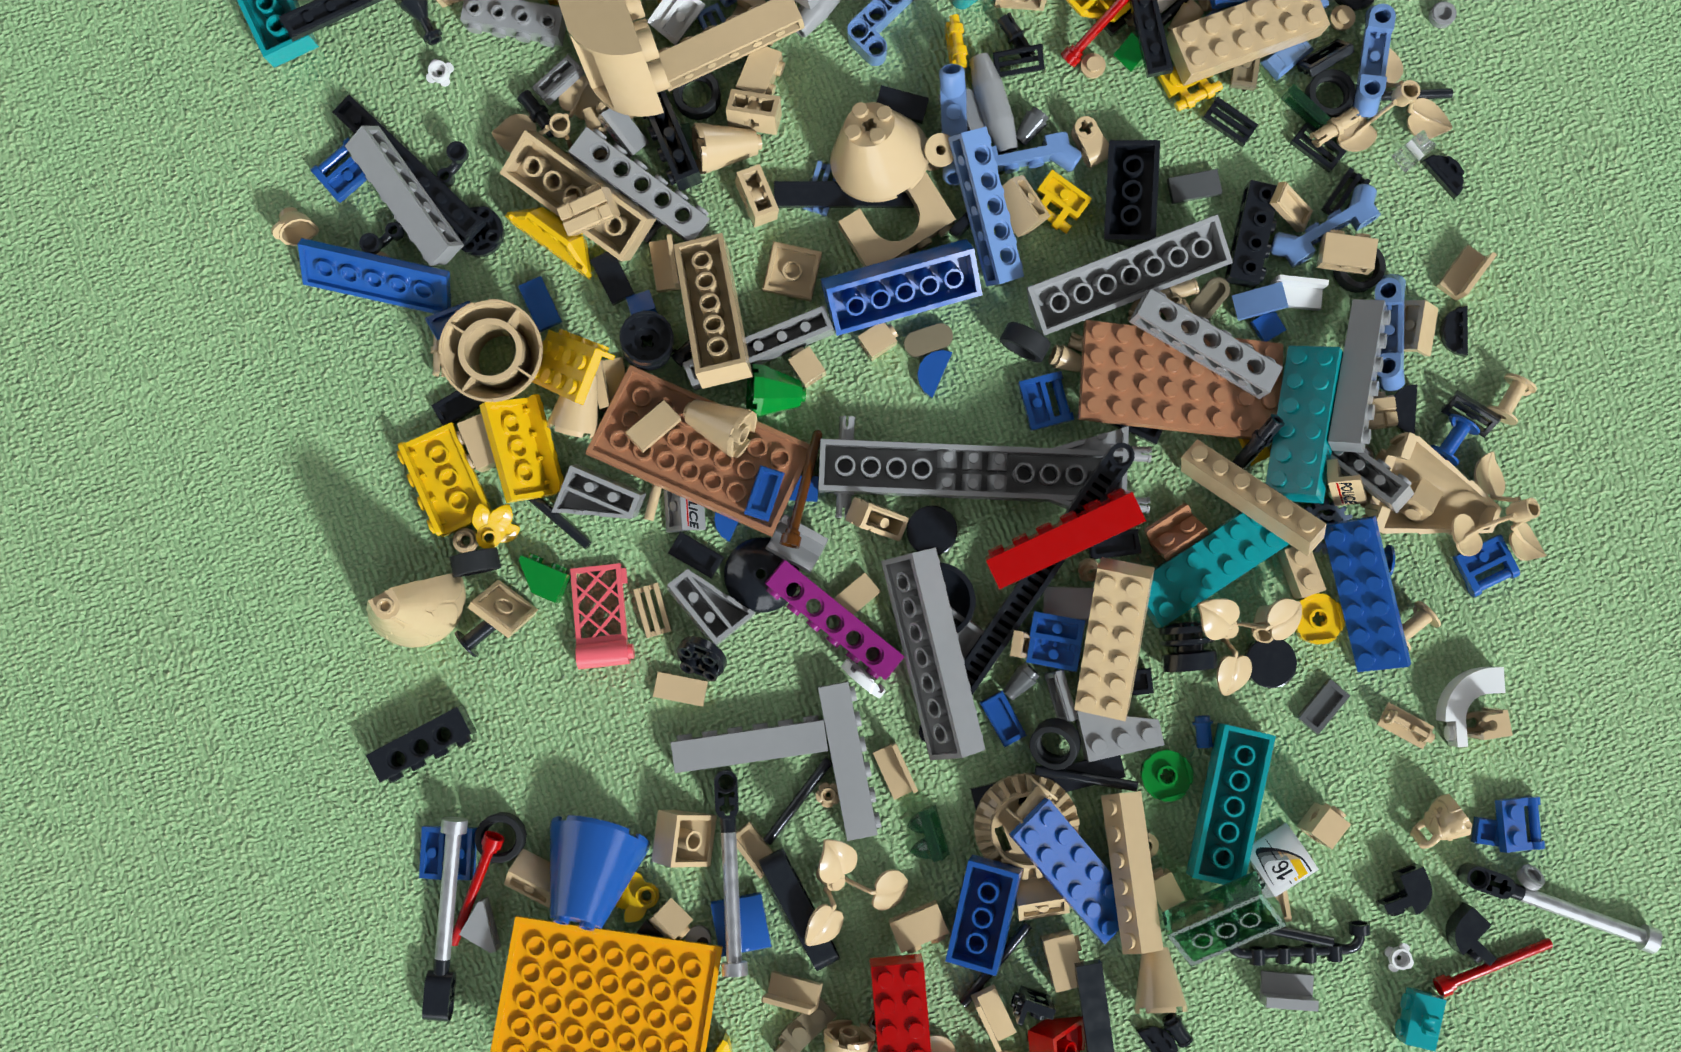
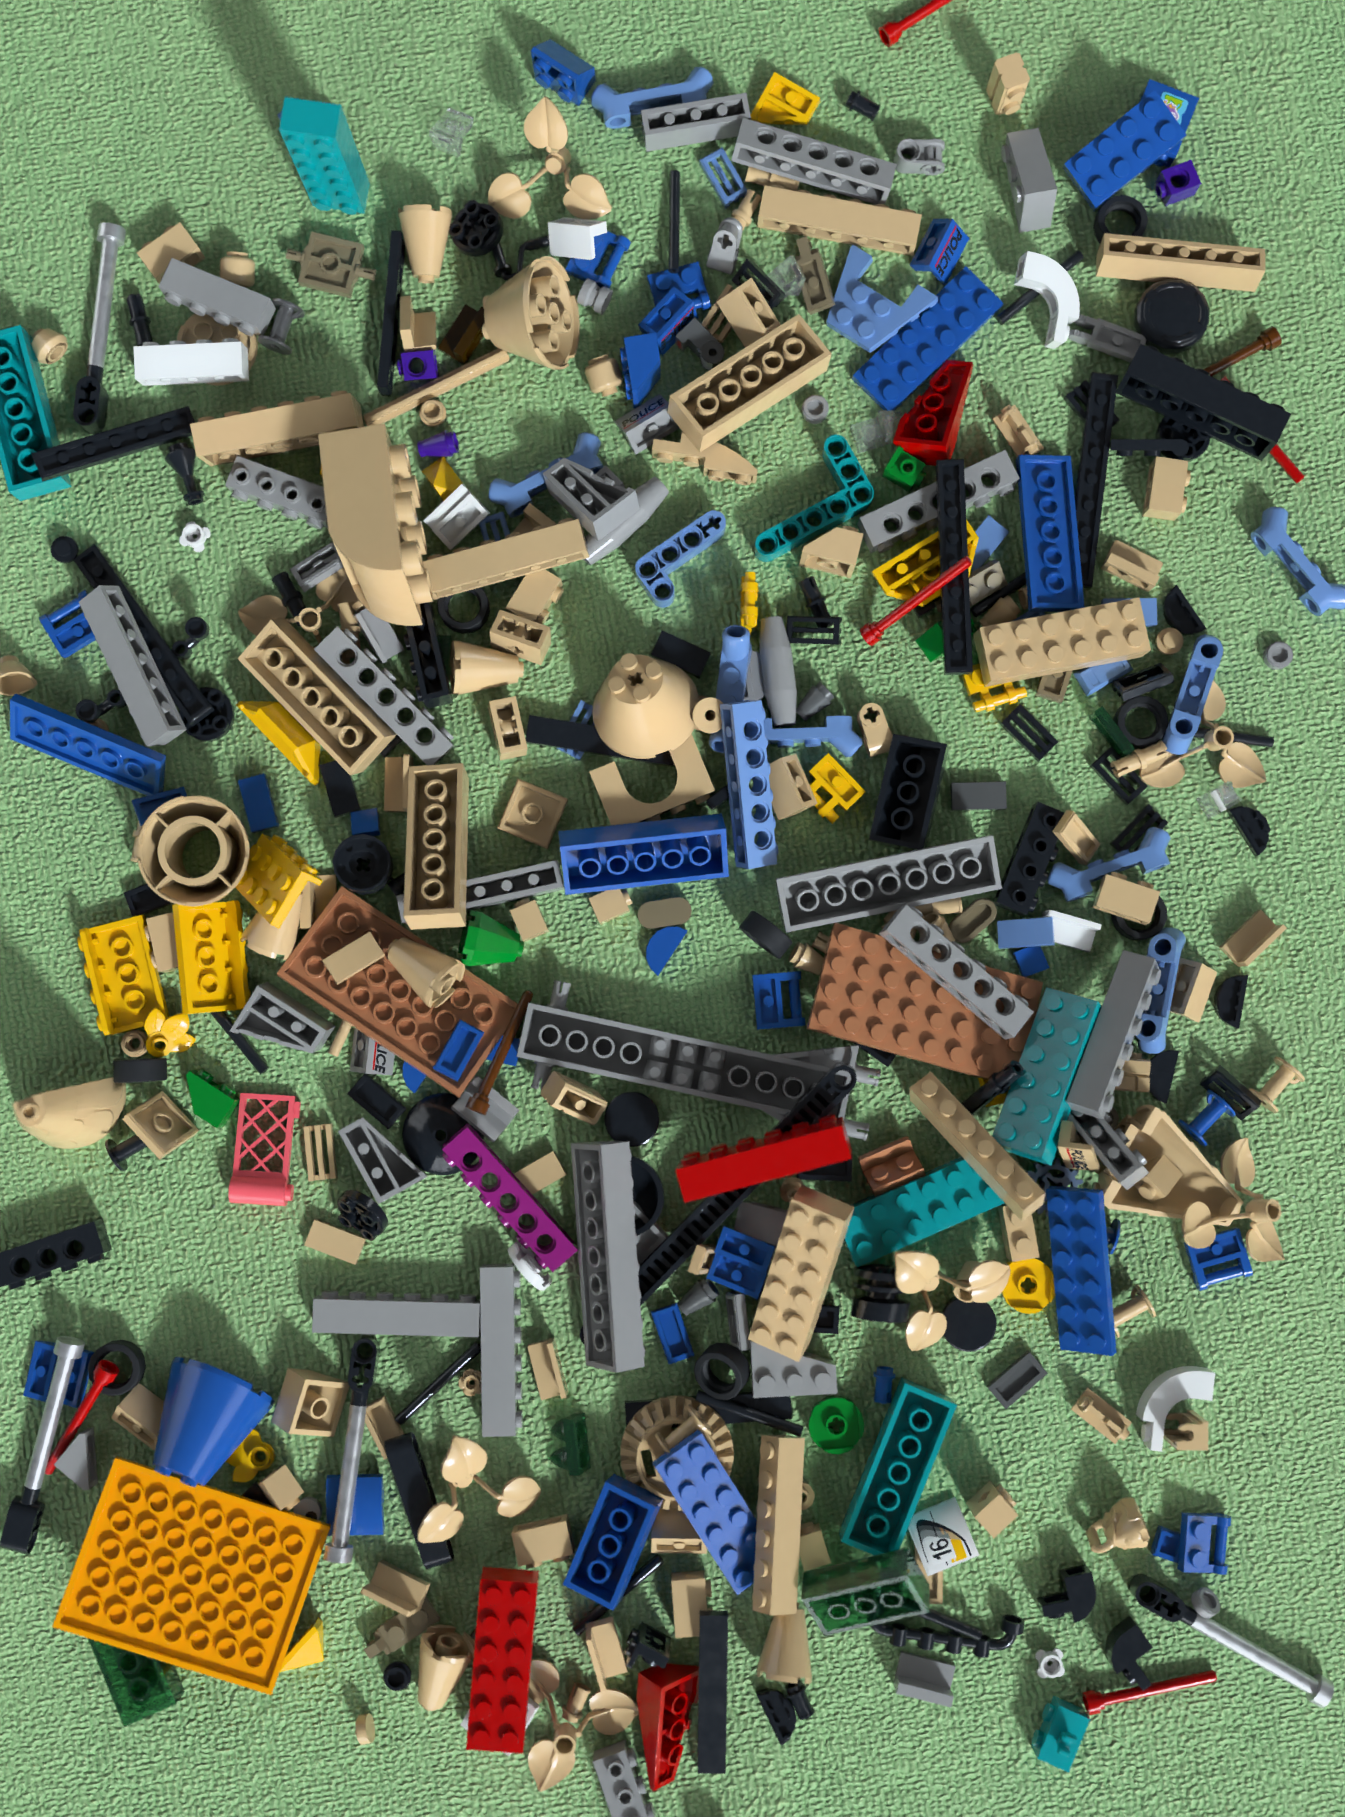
camera: 10 degrees right, 0 degrees up
tan brick [557,184,620,236] -> none
tan plate [1080,53,1106,79] -> none
none -> black plate [51,536,79,563]

